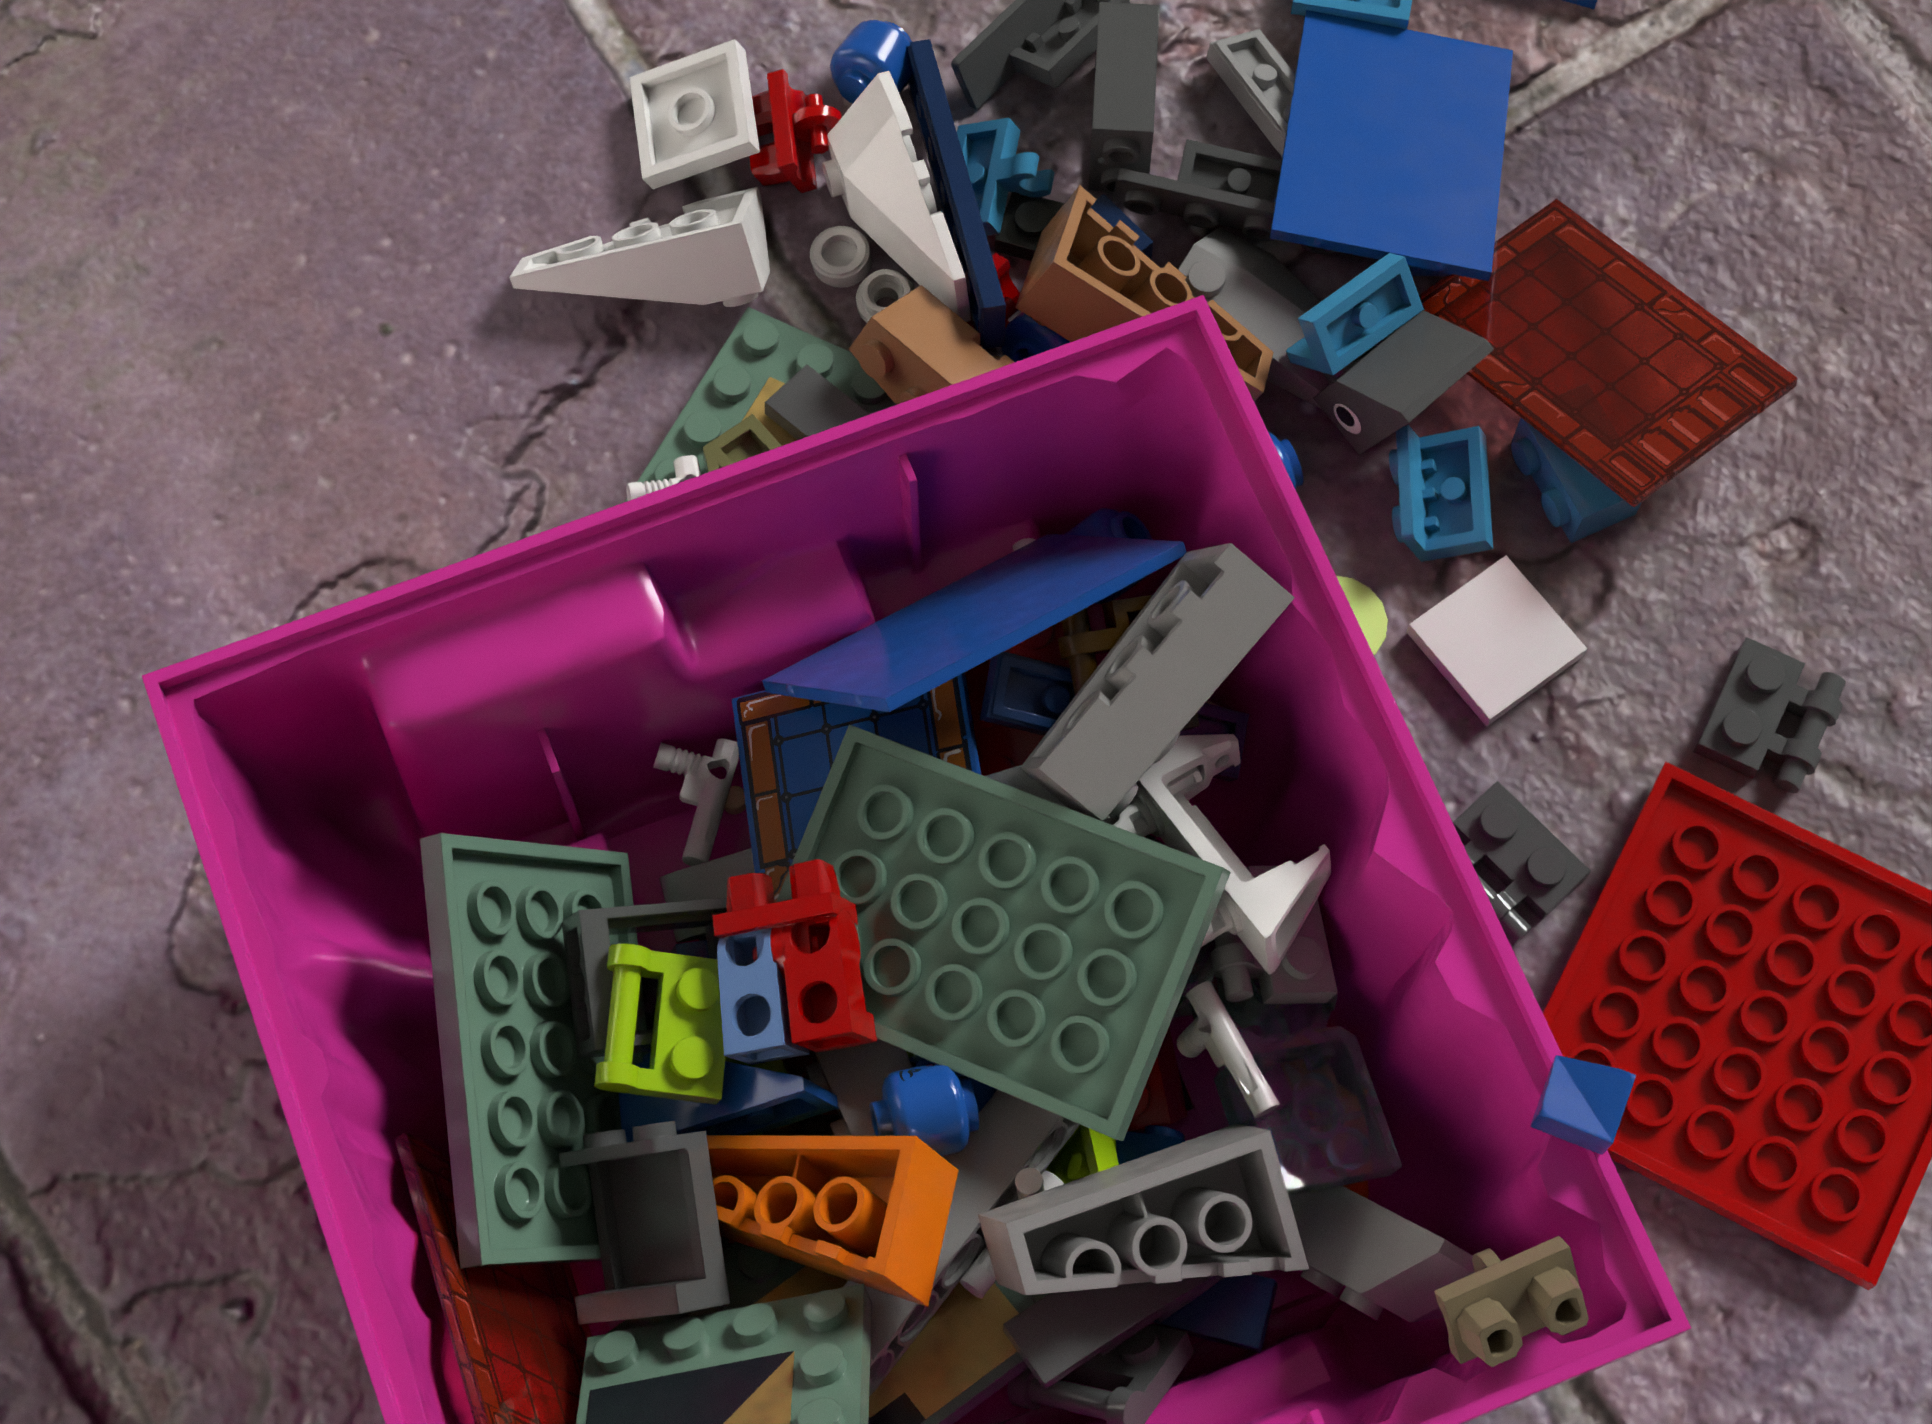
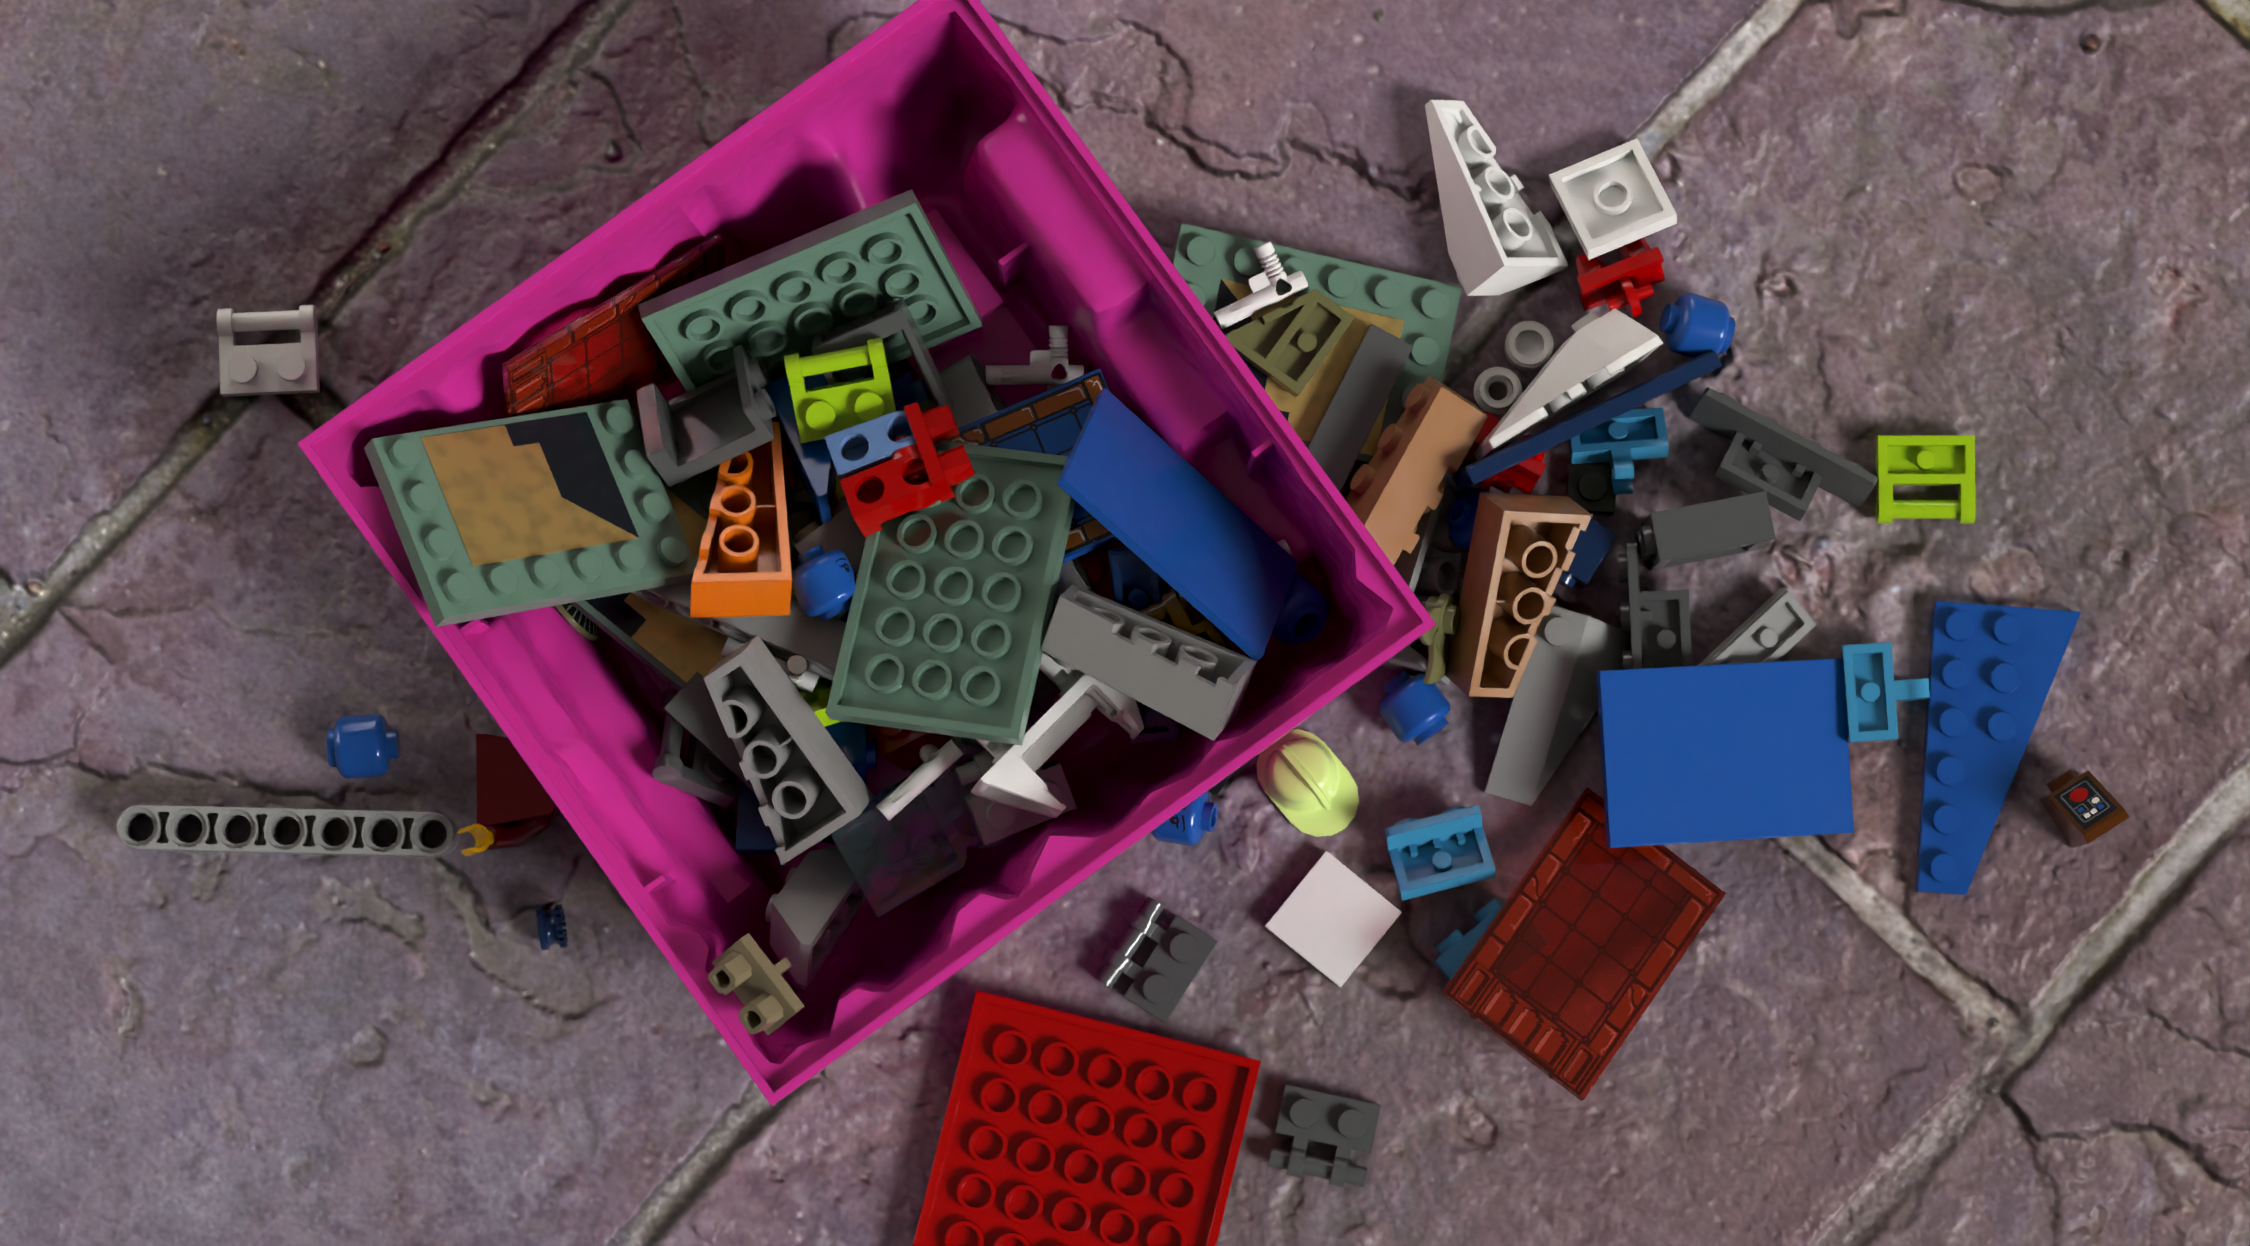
camera: 75 degrees right, 15 degrees up
dark azure panel [1286,253,1424,375] -> none
dark grey slope [1313,310,1494,455] -> none
blue slope [1530,1055,1636,1155] -> none

